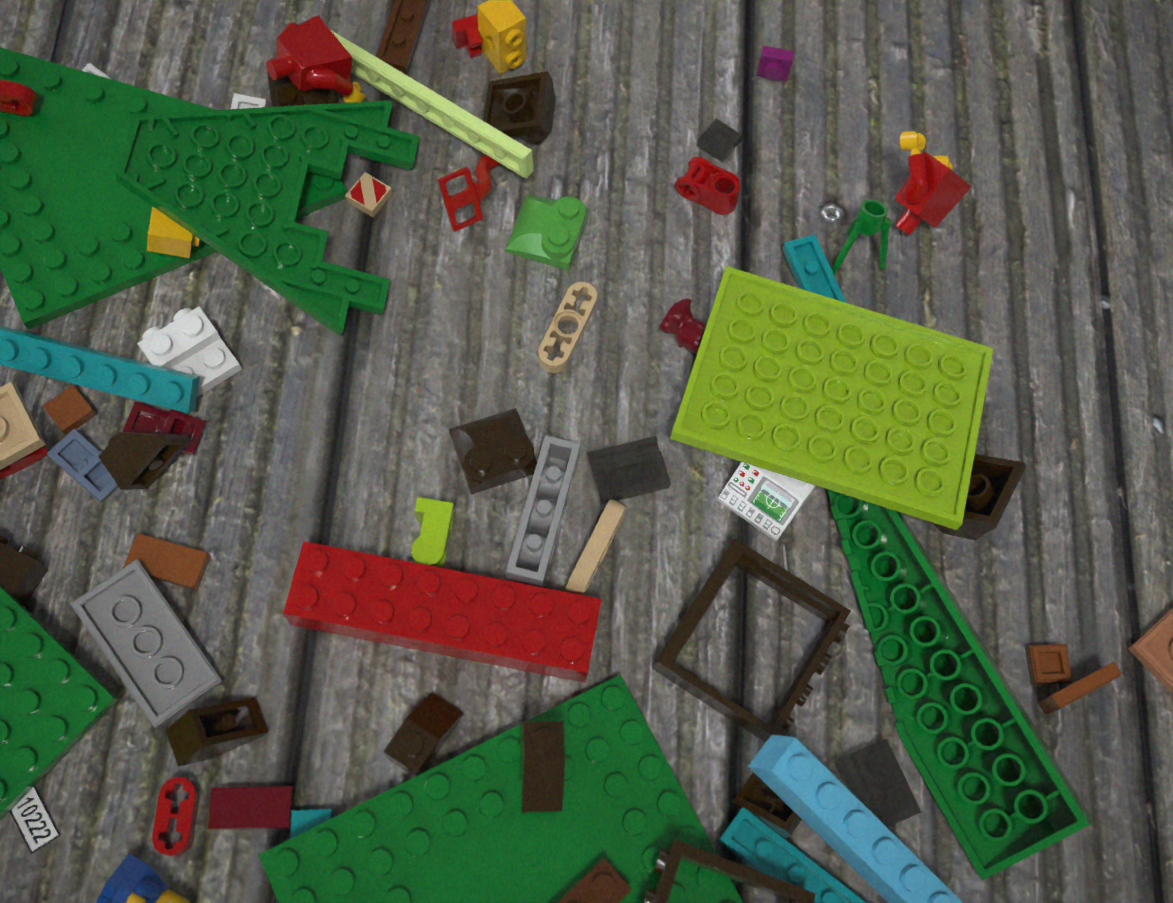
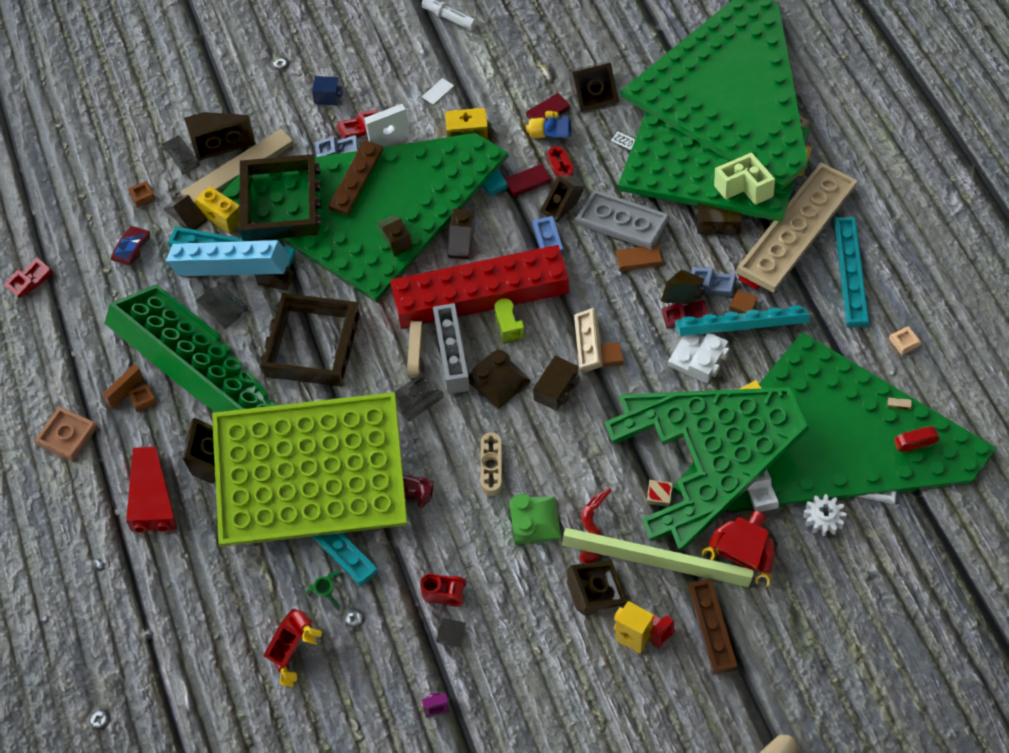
camera: 165 degrees right, 10 degrees down
none -> red slope [126,447,177,533]
none -> medium blue plate [532,216,563,254]
none -> dark brown brick [533,355,580,411]
none -> tan tile [574,308,603,373]
none -> dark orange tile [600,342,623,367]
none -> white gear [803,494,847,536]

